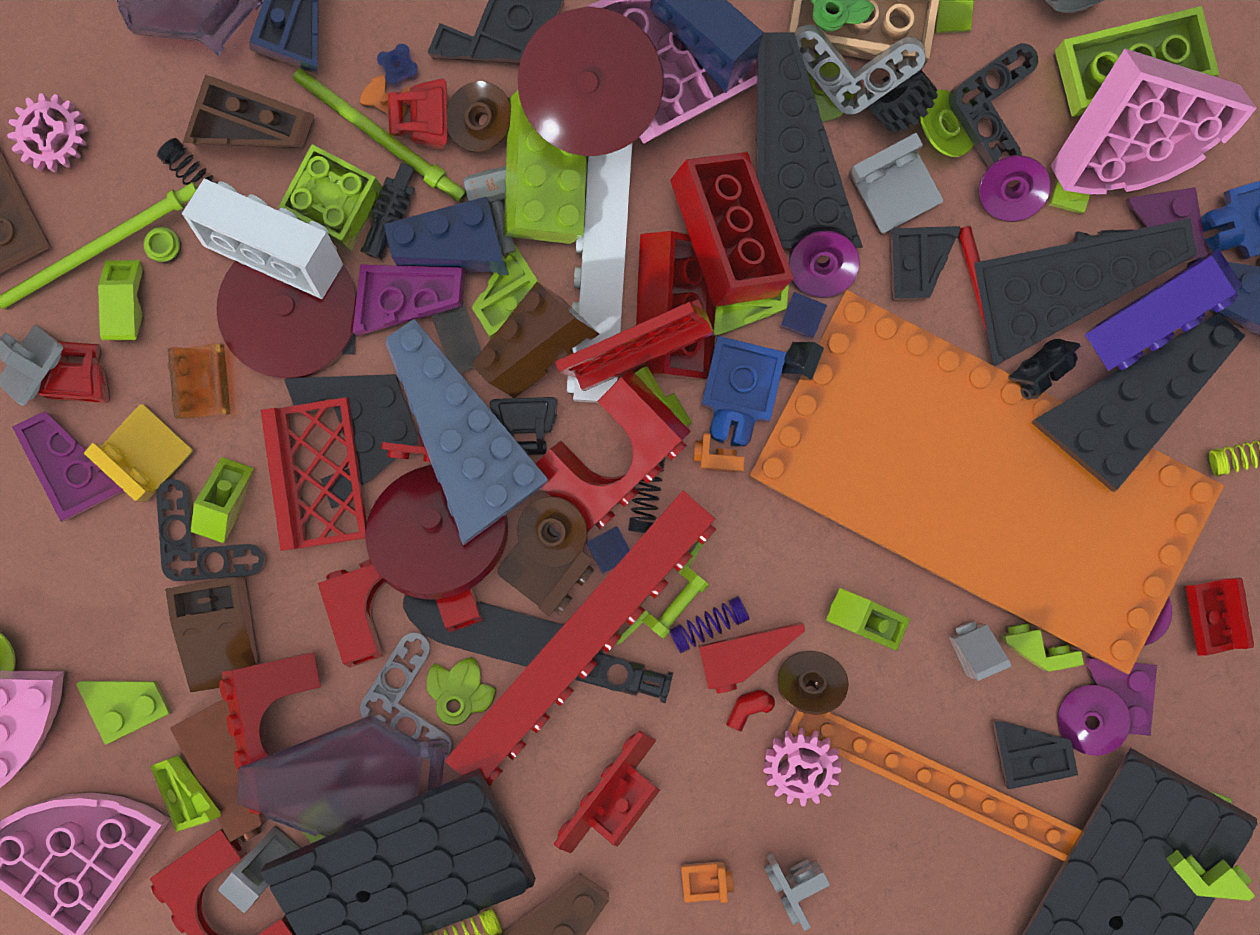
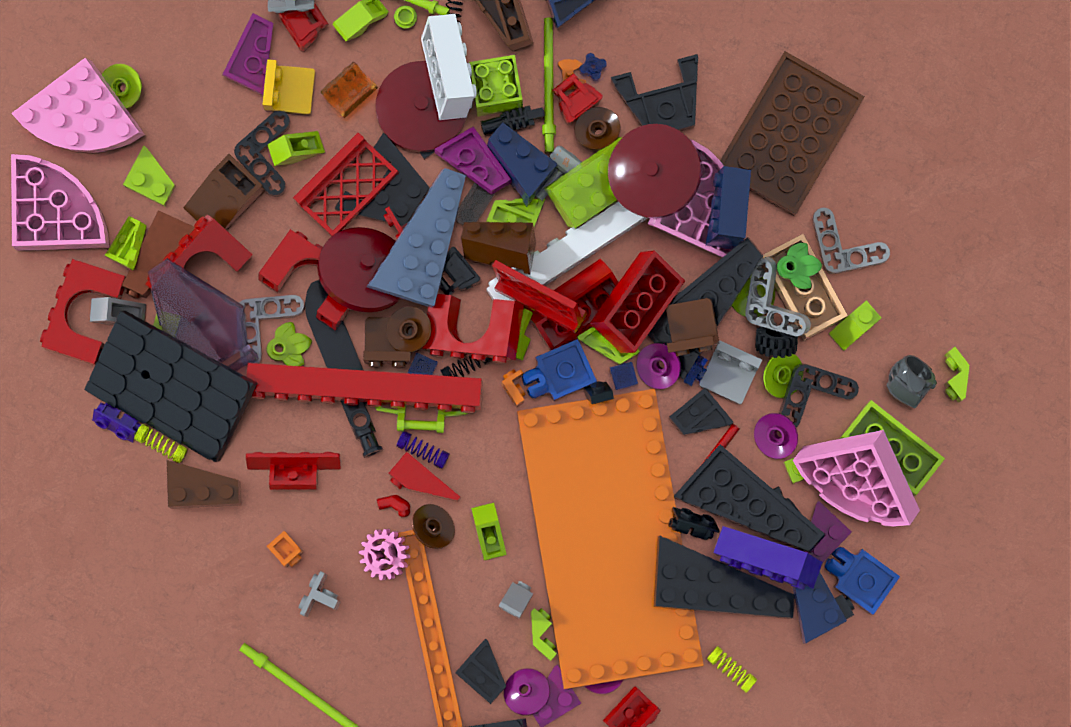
camera: 55 degrees right, 5 degrees down
none -> reddish brown bracket [666,298,720,356]
none -> clear blue plate [683,355,708,386]

